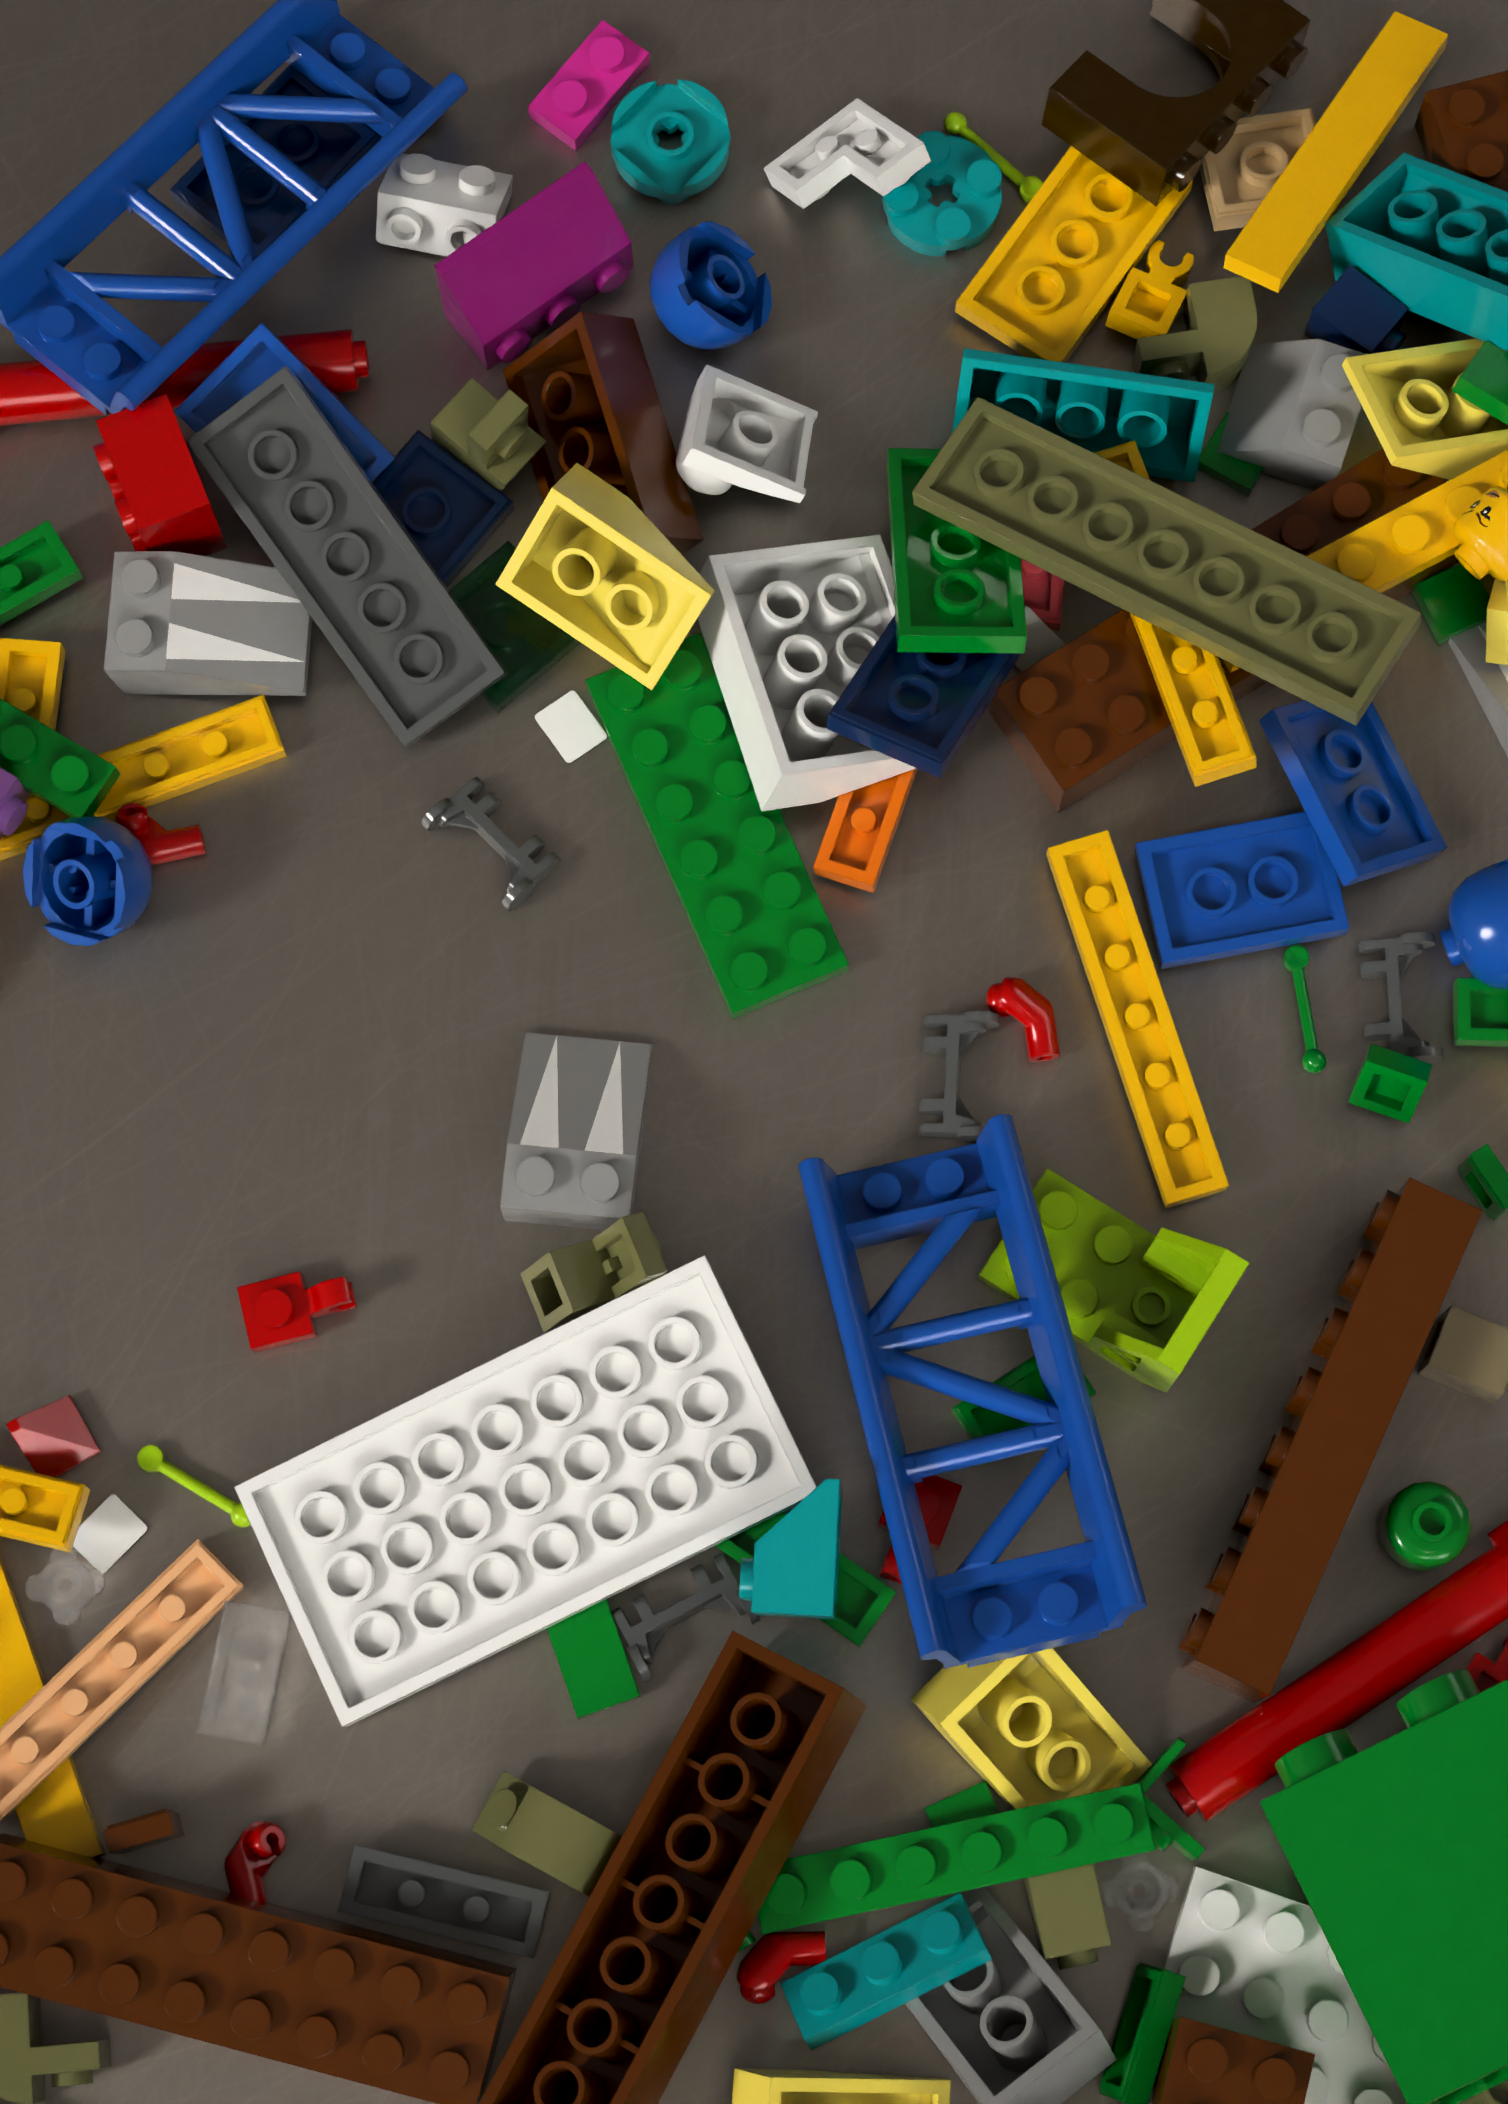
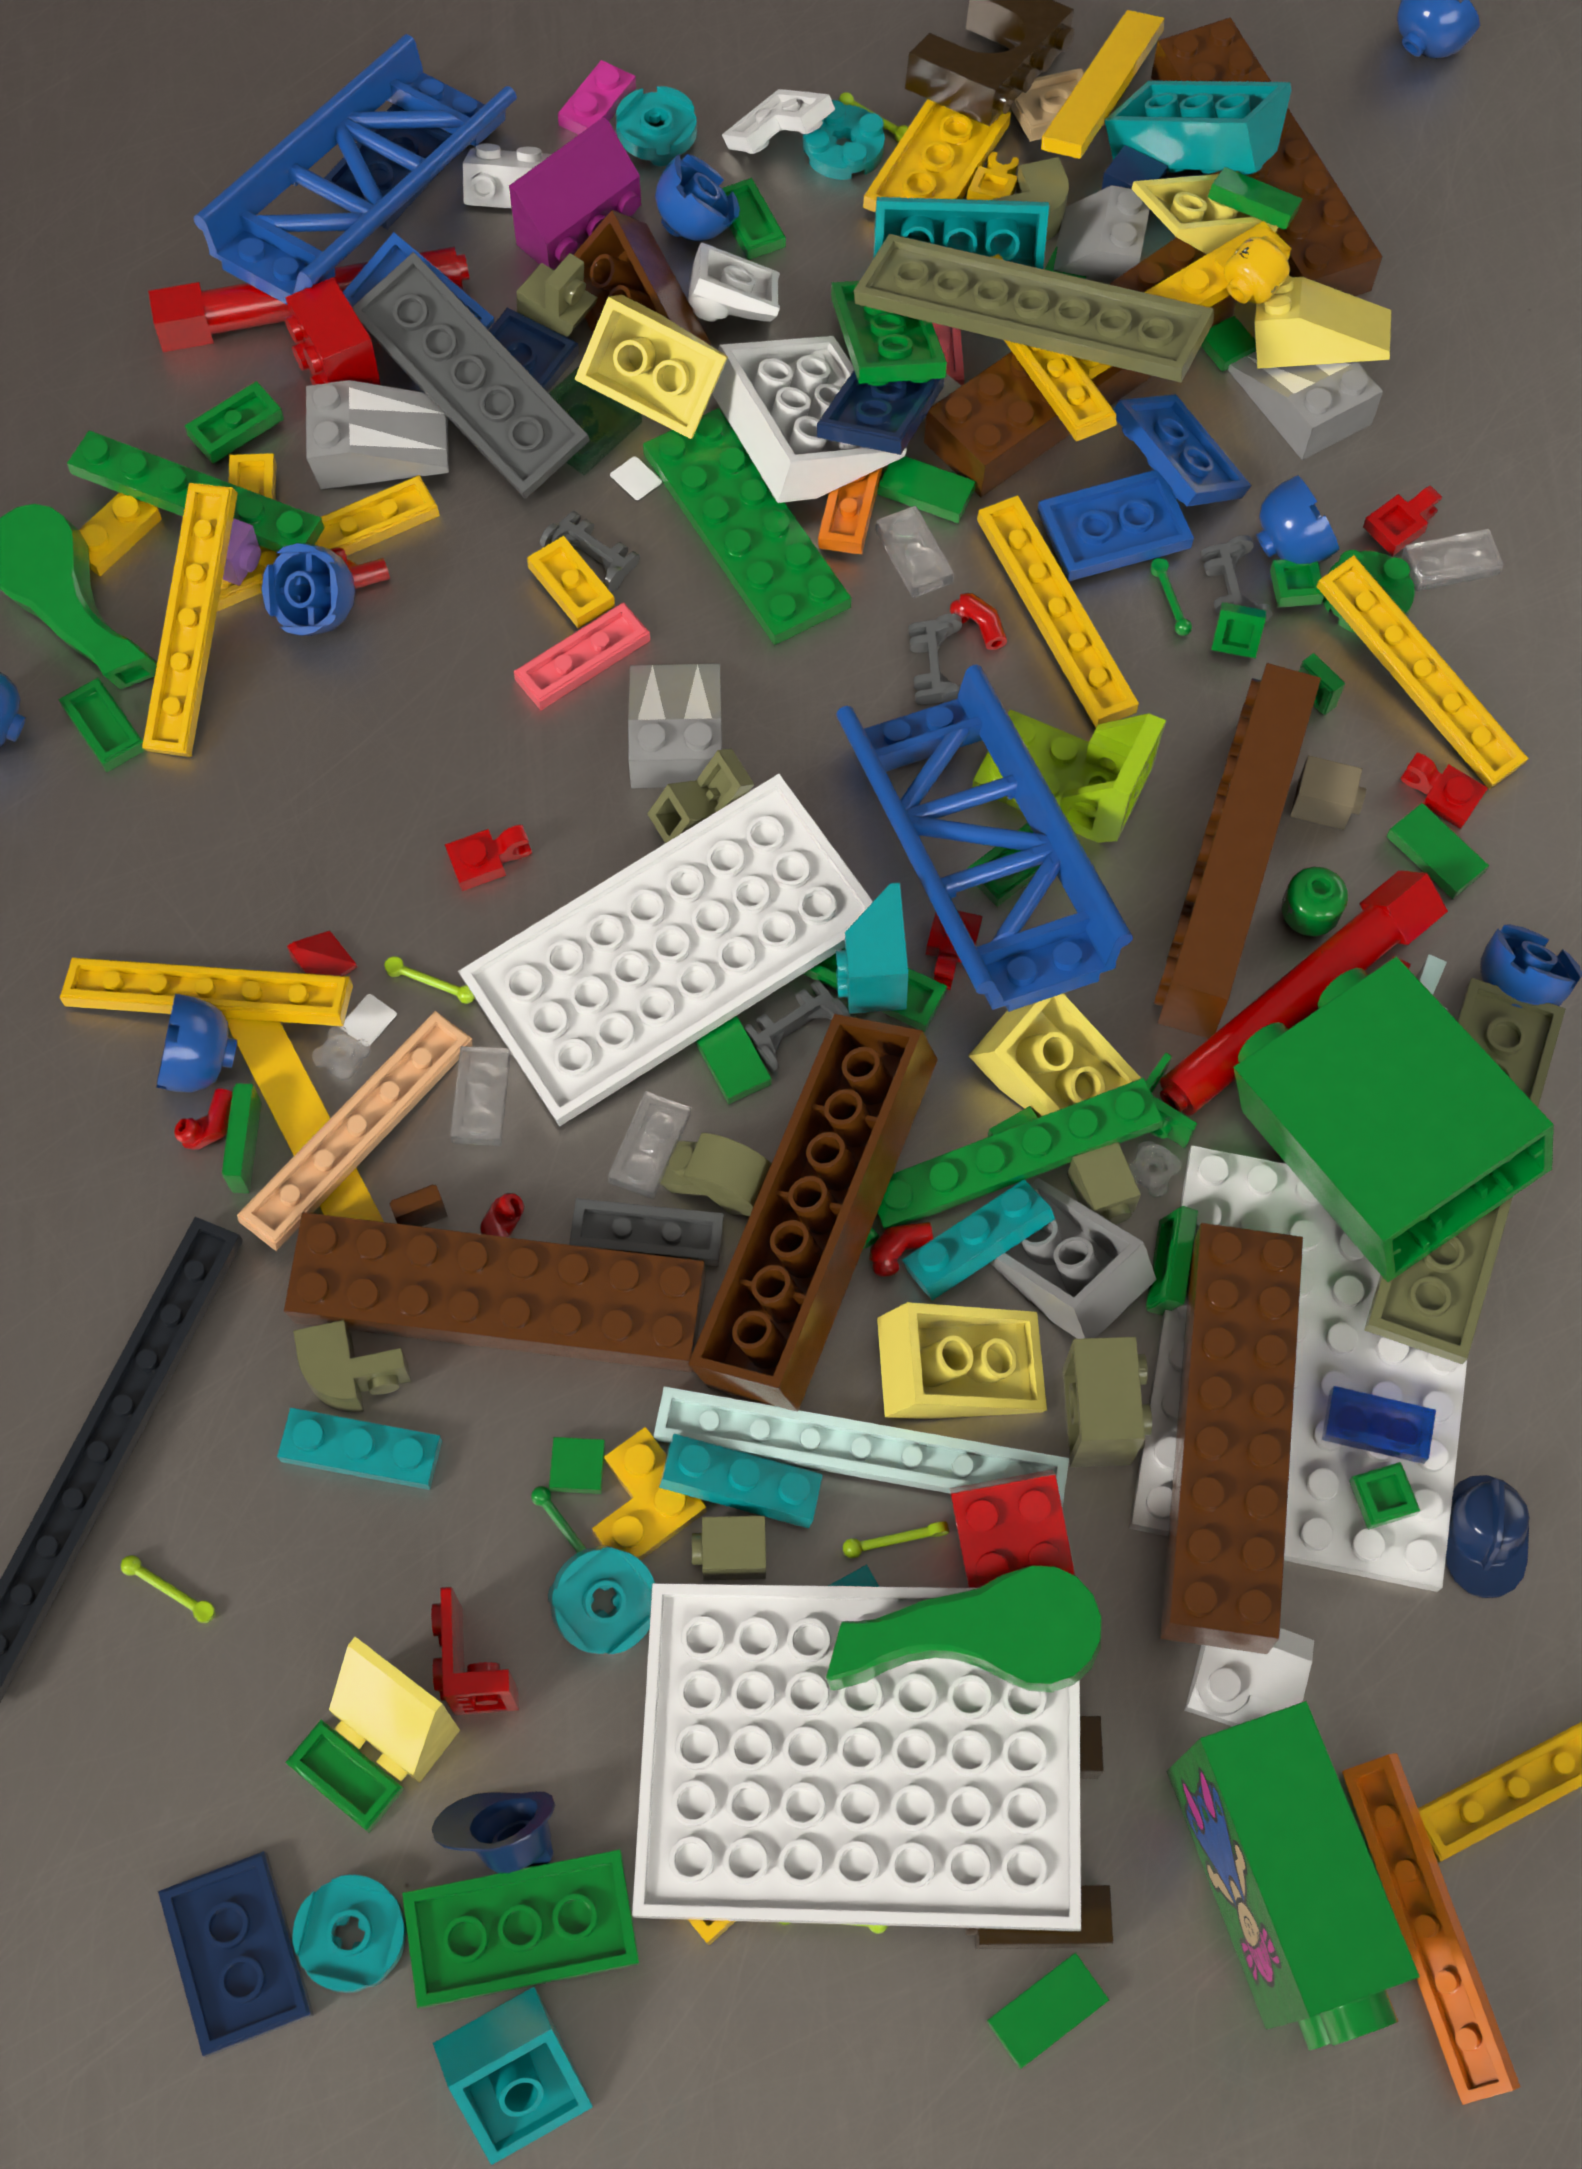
camera: 10 degrees left, 10 degrees down
none -> coral tile [513,602,650,710]
none -> yellow plate [527,536,615,629]
none -> clear plate [608,1091,691,1199]
none -> green tile [722,177,786,260]
none -> clear plate [875,506,954,598]
none -> green tile [878,456,976,524]

